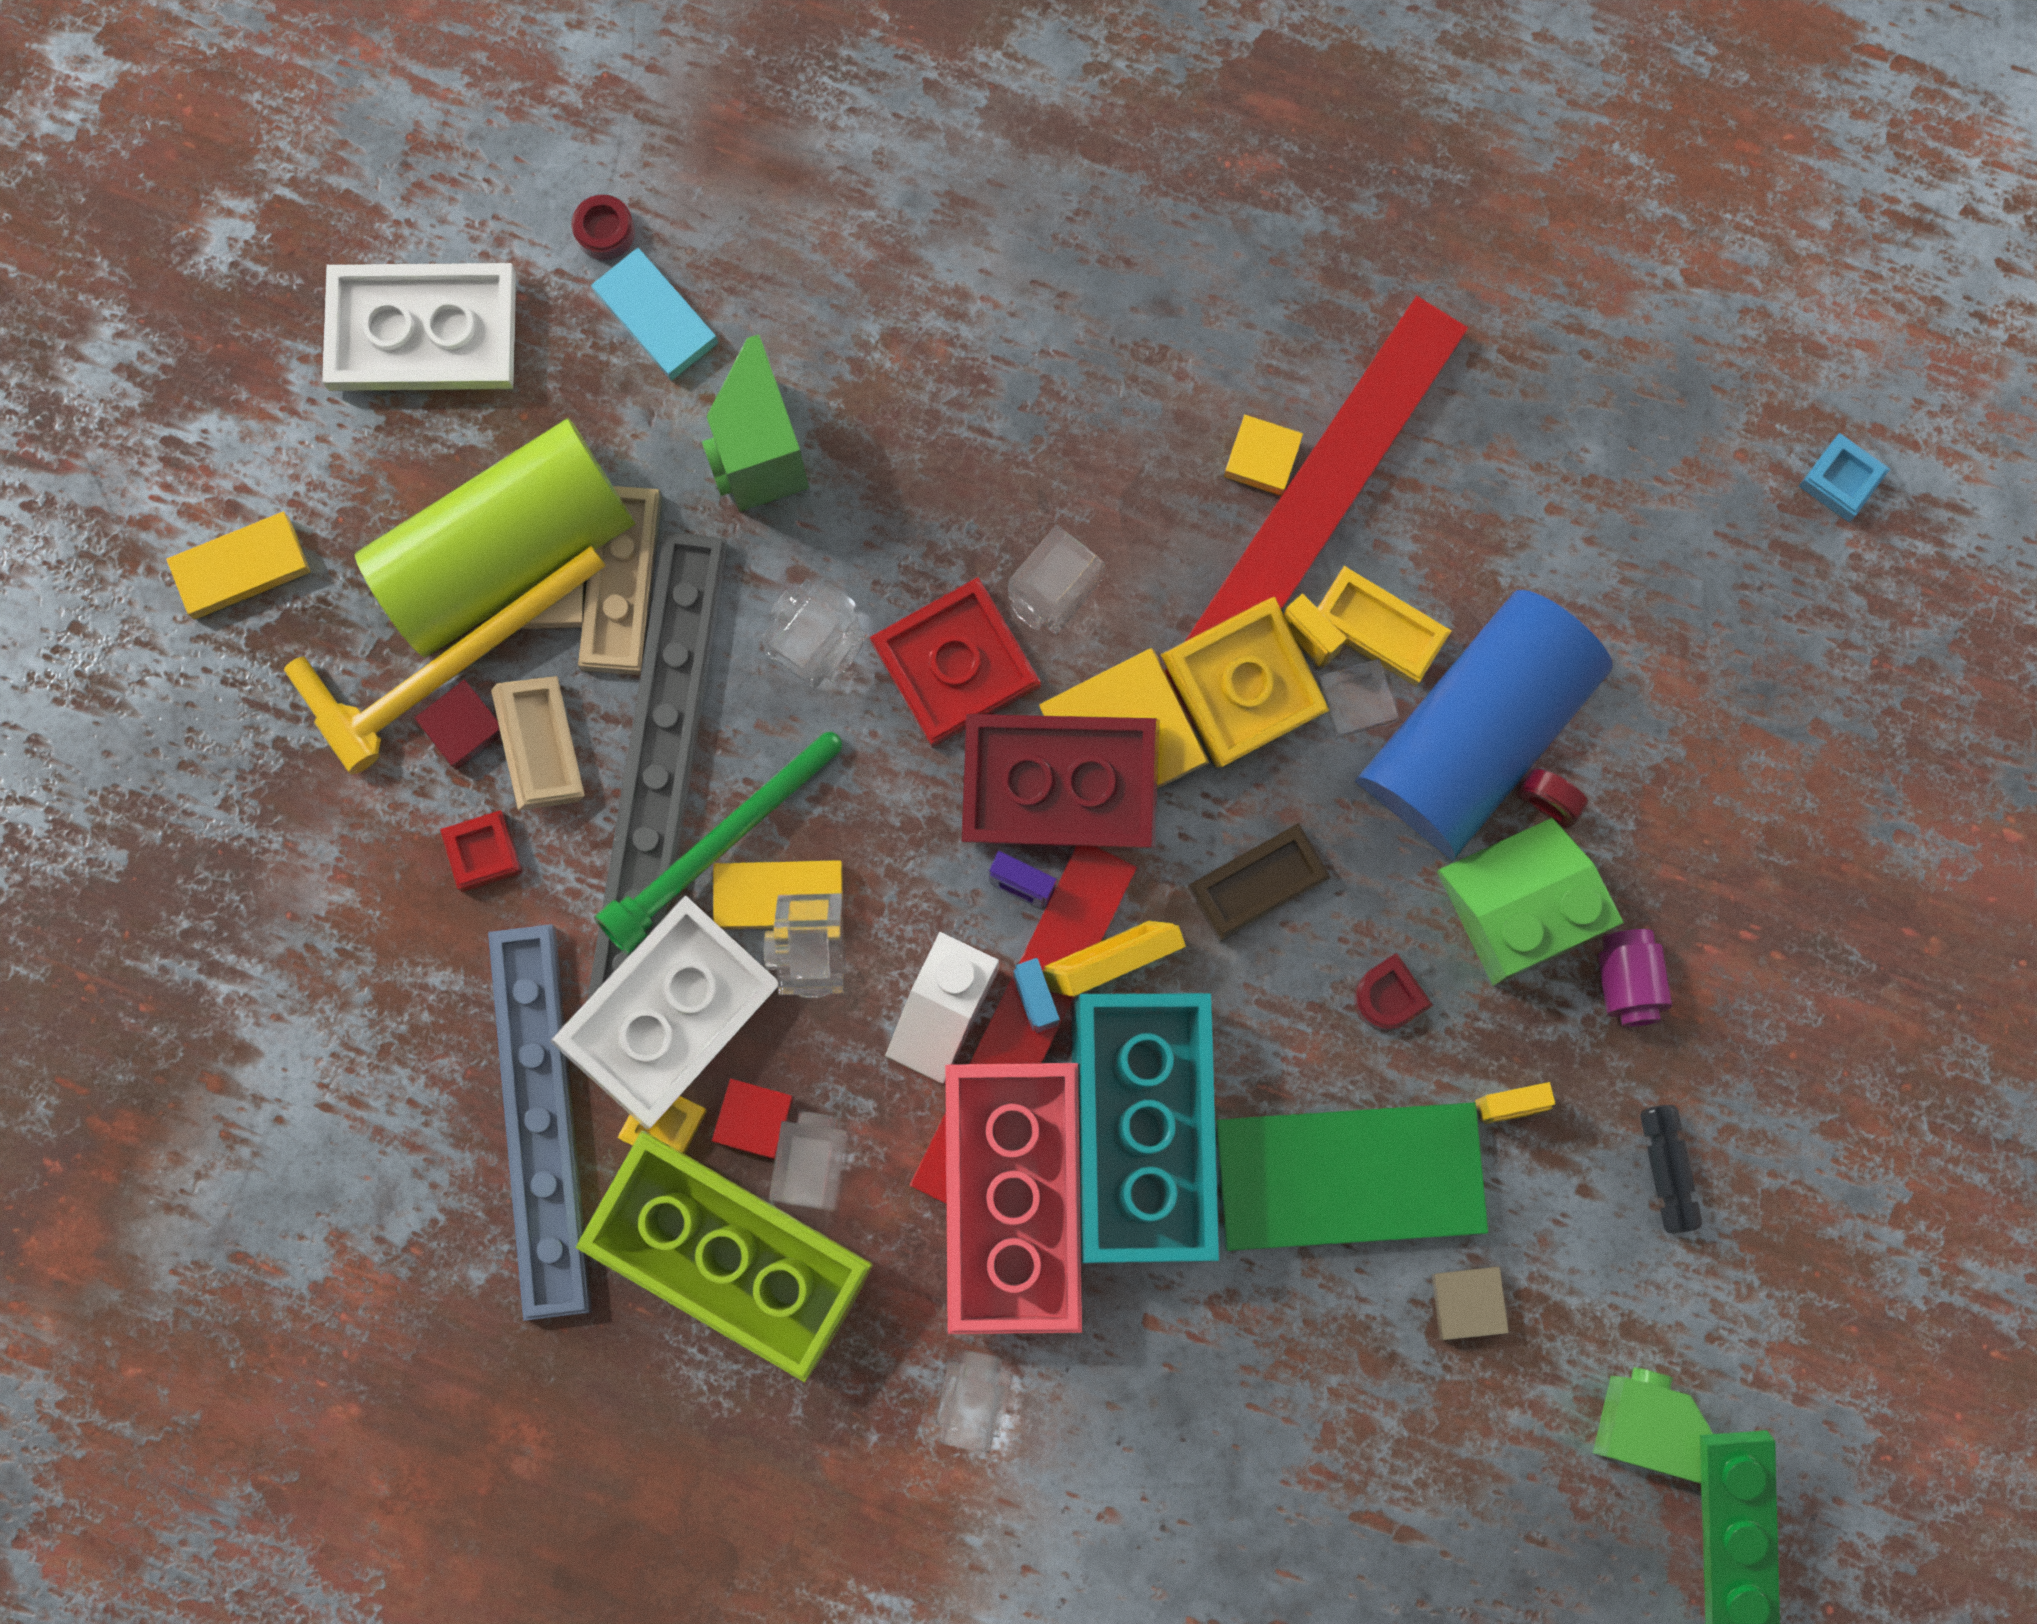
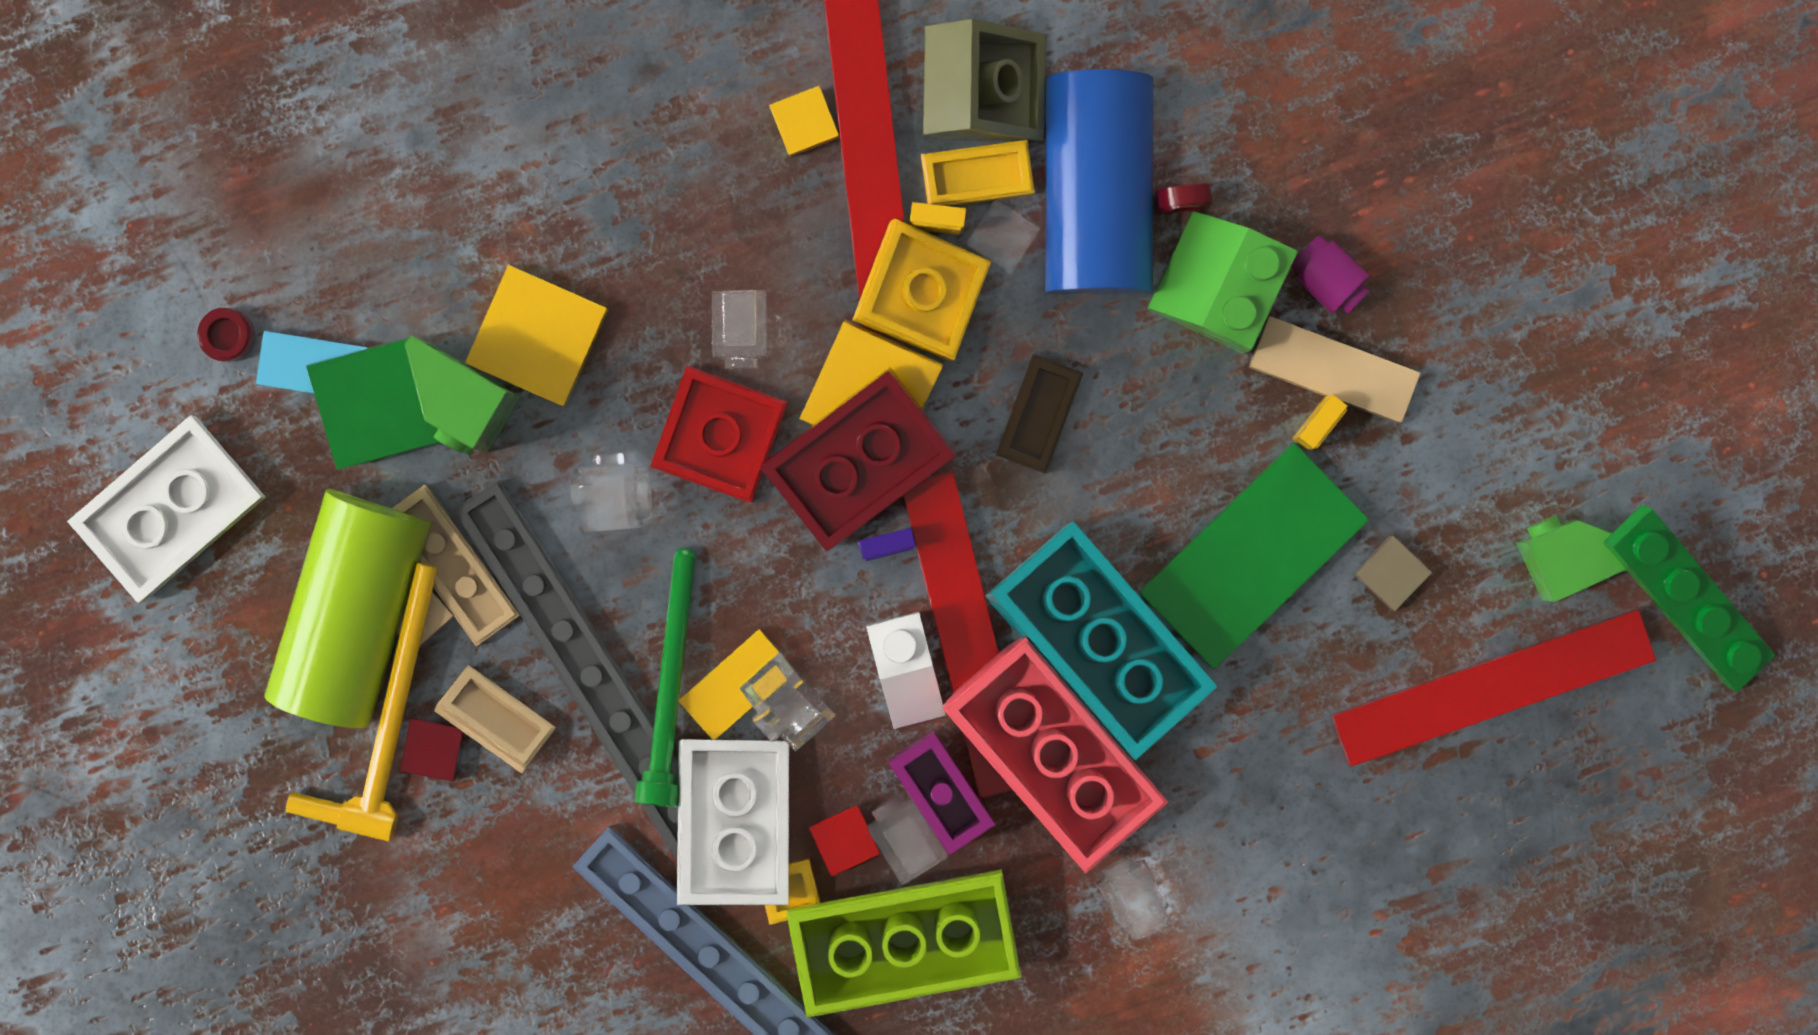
camera: 40 degrees left, 10 degrees up
yellow tile [166,511,311,620] -> none
red tile [440,810,523,892] -> none
dark azure tile [1013,958,1060,1033] -> none
yellow tile [1042,921,1186,996] -> none
dark red tile [1354,952,1433,1031] -> none
black axle [1640,1104,1702,1234] -> none
none -> green tile [306,337,439,470]
none -> yellow tile [465,265,609,408]
none -> magenta brick [888,729,995,855]
none -> olive slope [923,19,1046,142]
none -> tan tile [1248,316,1420,424]
none -> red tile [1331,609,1656,767]

